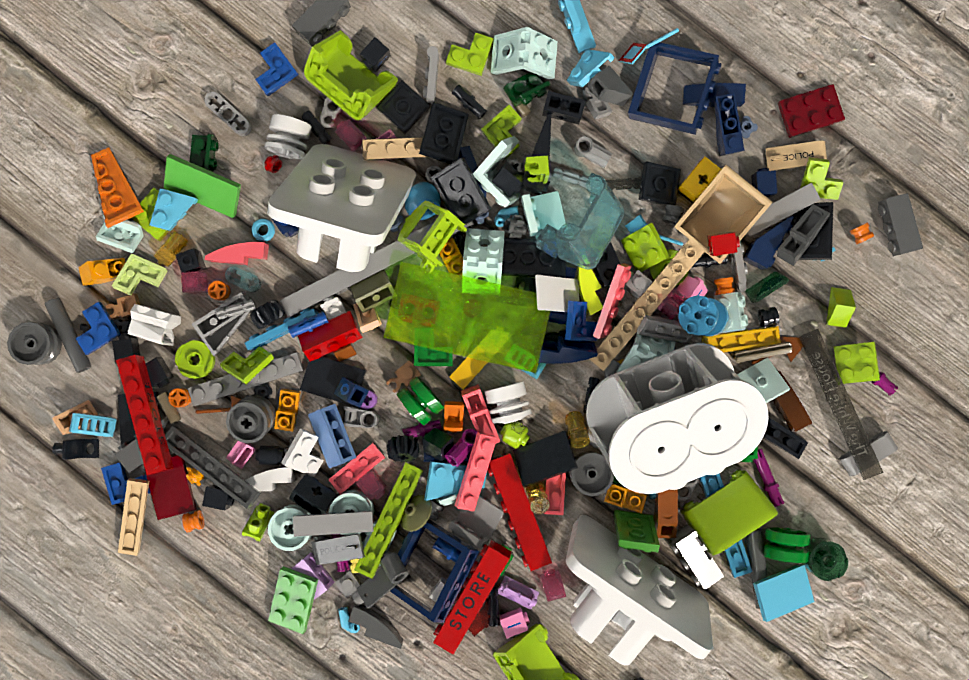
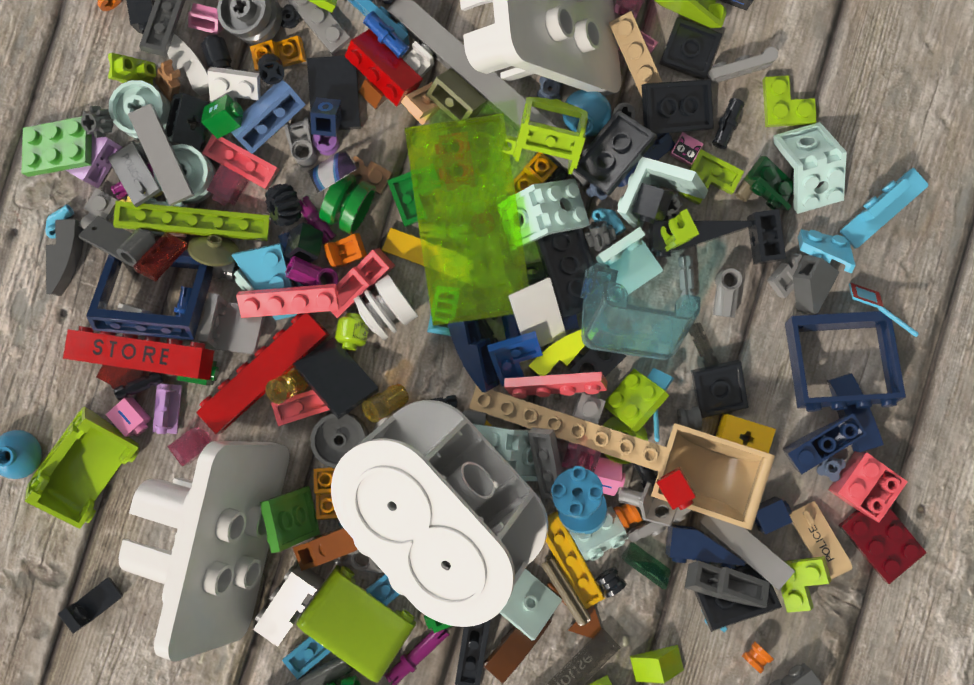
camera: 70 degrees right, 0 degrees up
none -> dark grey gear [81,106,114,138]
none -> clear red plate [134,232,188,282]
none -> medium nougat plate [155,59,181,101]
none -> green brick [201,94,243,139]
none -> black wheel [258,53,284,85]
none -> sticker [308,149,357,193]
none -> light grey bracket [619,482,678,526]
none -> tile [670,132,704,167]
none -> coral slope [828,451,908,522]

